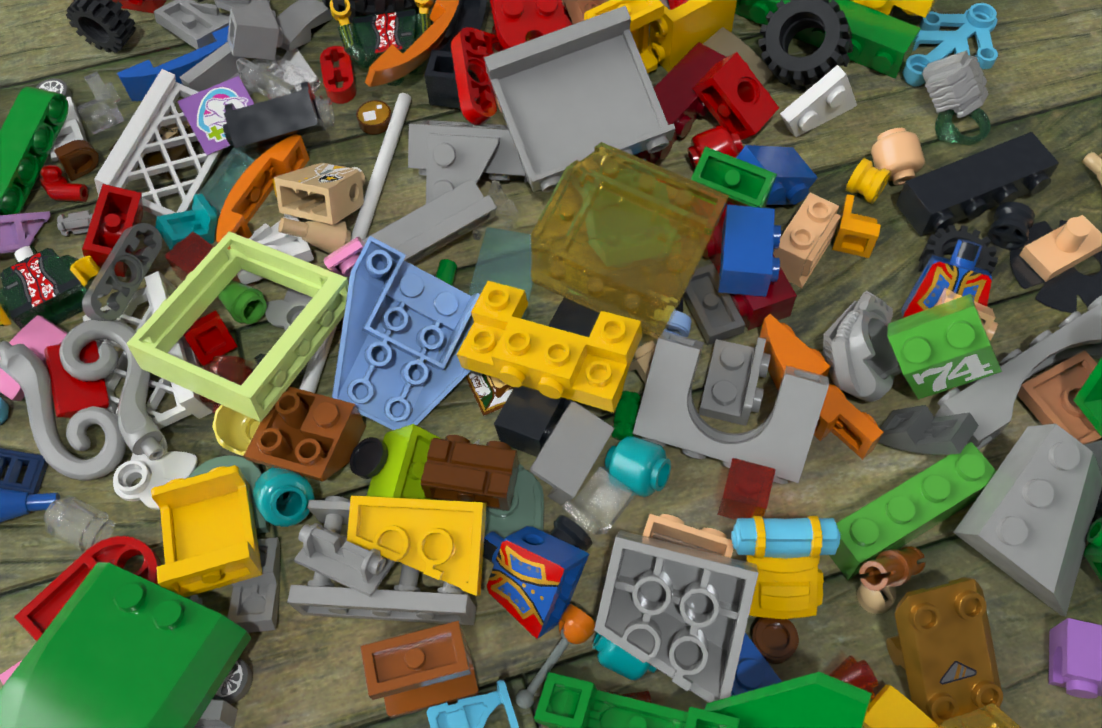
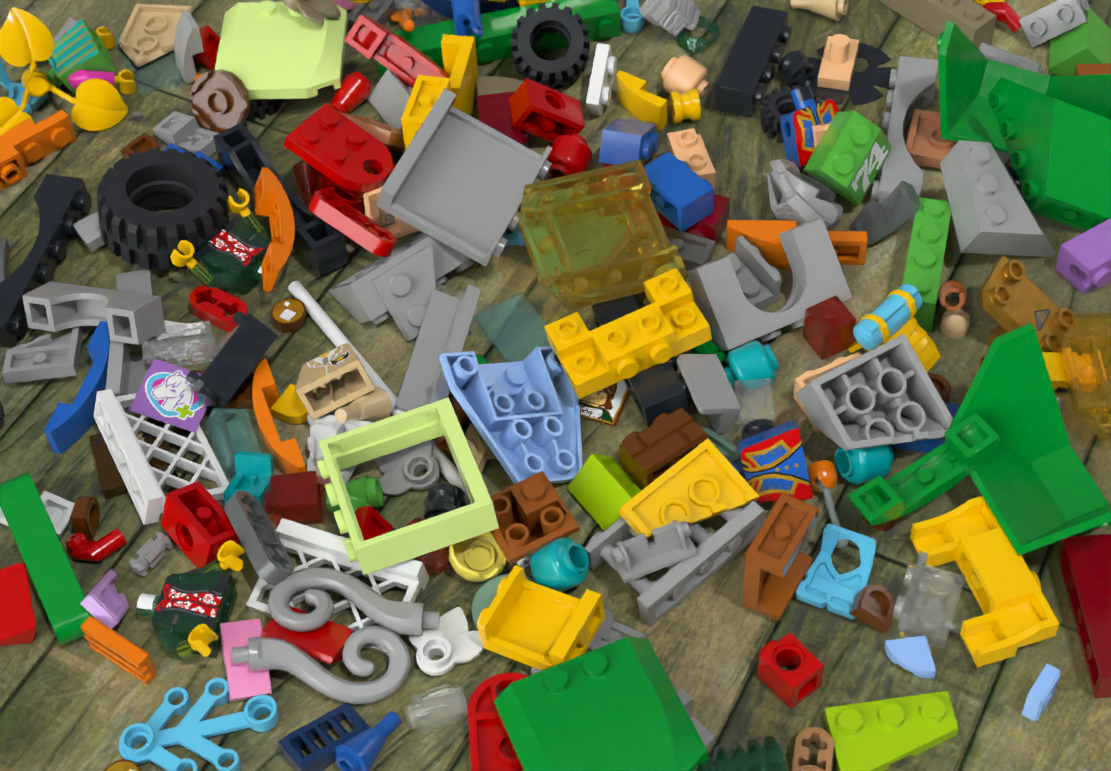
camera: 45 degrees left, 10 degrees down
clear bracket [77,71,125,134] -> none
bright pink slope [324,237,365,277] -> none
black piece [350,437,388,479] -> none
green slope [690,146,777,208] -> none
light orange panel [832,194,881,258] -> none
none -> yellow slope [616,70,667,131]

